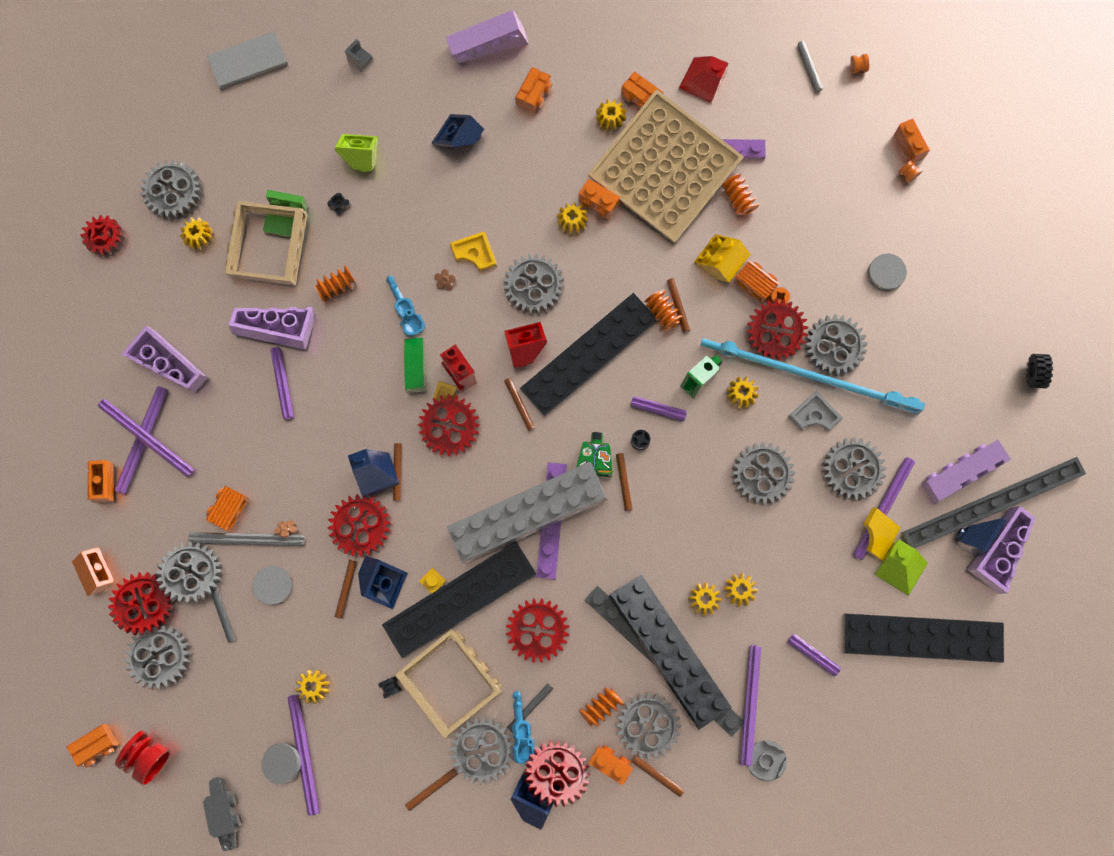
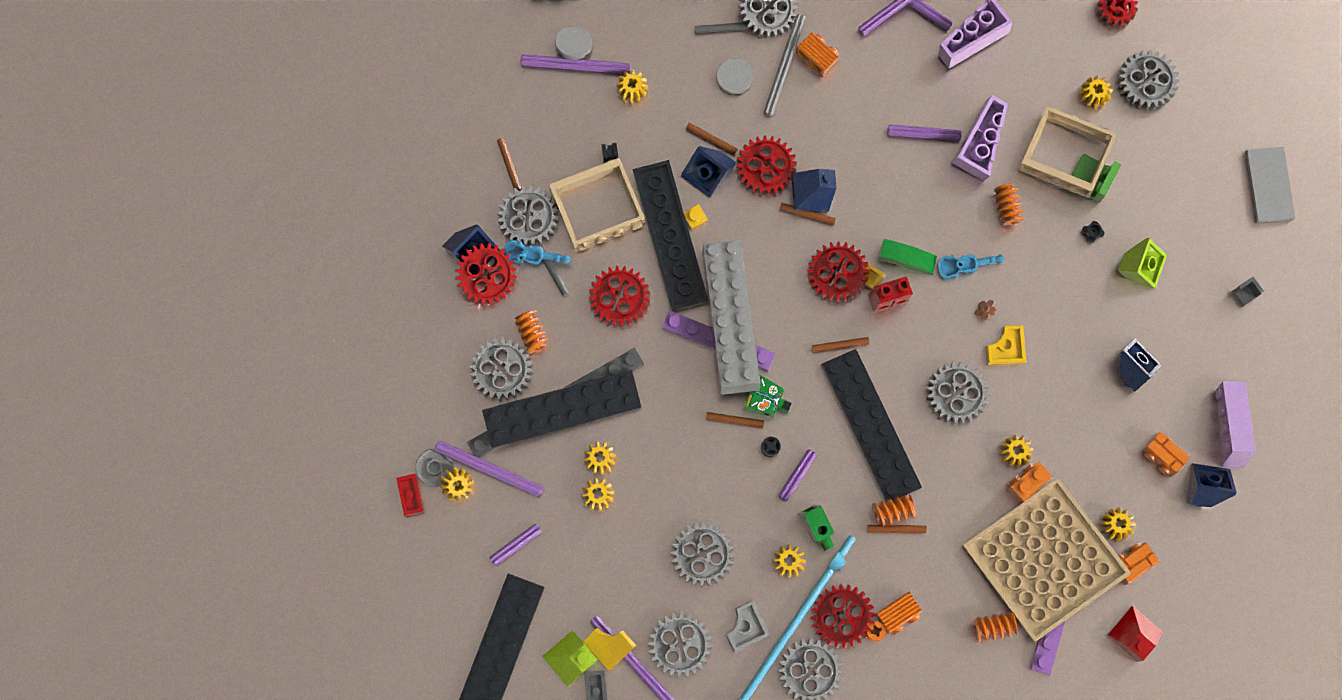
camera: 100 degrees right, 0 degrees up
nougat plant [274,520,297,538] -> none
red slope [504,322,547,368] -> none
orange brick [588,745,633,785] -> none
dark orange bar [631,755,684,797] -> none
yellow slope [694,234,751,283] -> none
none -> red plate [396,474,424,517]
none -> yellow gear [439,467,473,501]
none -> dark blue slope [1189,463,1237,508]

